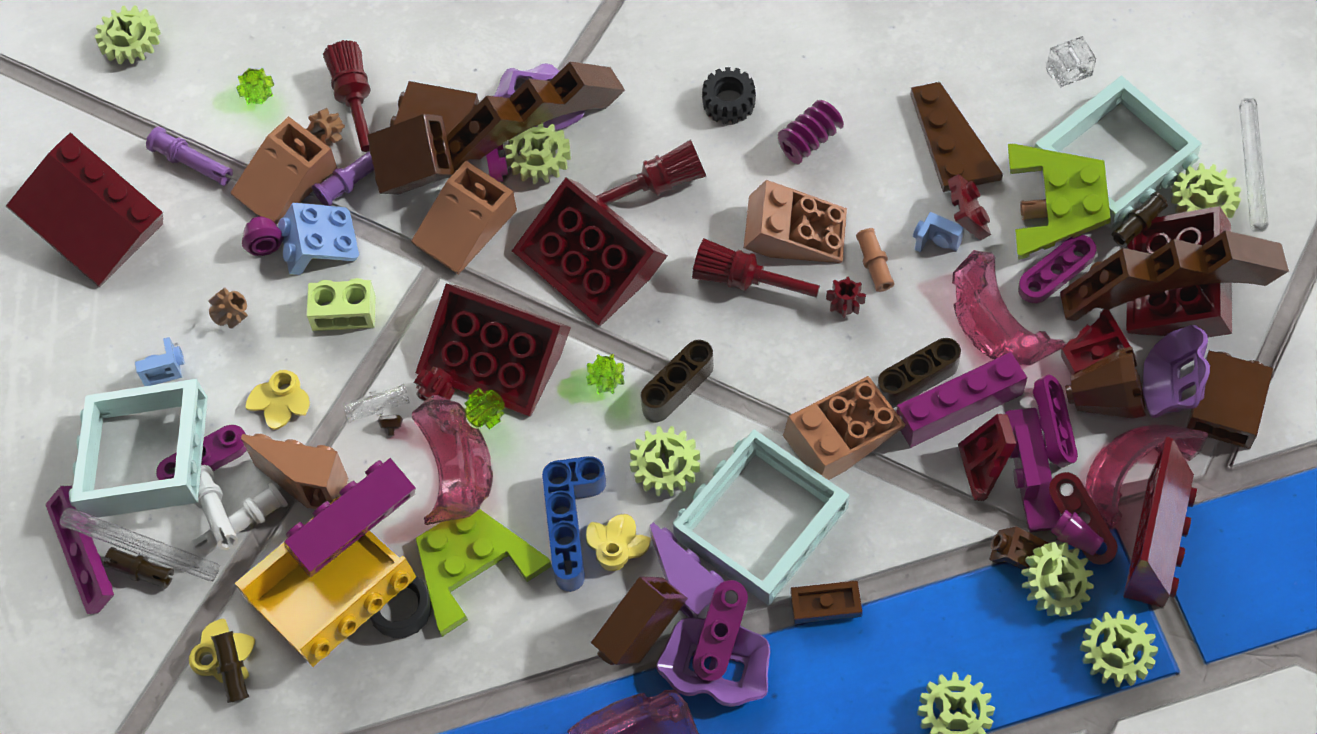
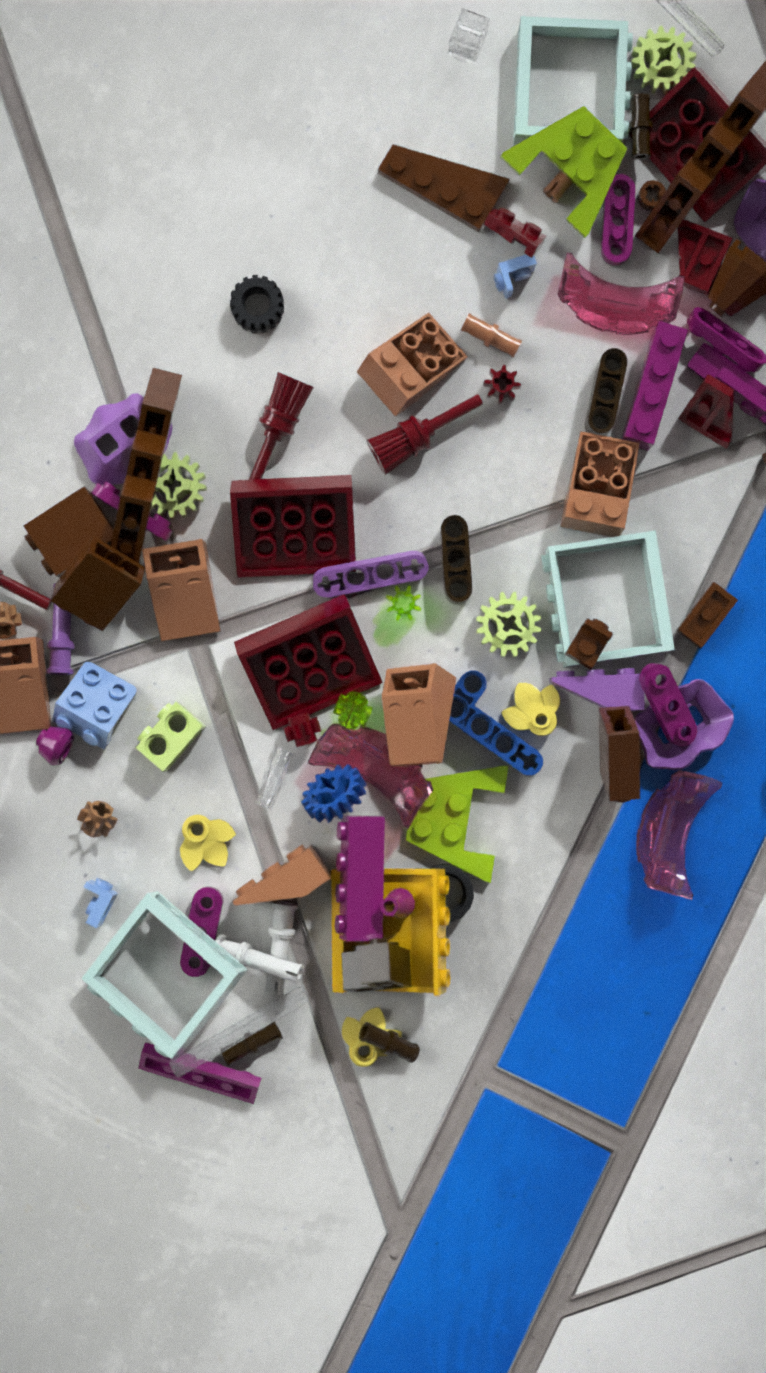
camera: 50 degrees left, 25 degrees up
dark brown rock [377,415,403,436] -> none
magenta piece [777,100,844,165] -> none
none -> blue gear [301,764,366,823]
none -> medium lavender beam [313,551,429,597]
none -> brick [342,938,412,993]
none -> magenta cone [380,888,415,919]
none -> nougat slope [382,663,456,767]
none -> reddish brown bracket [564,618,613,670]

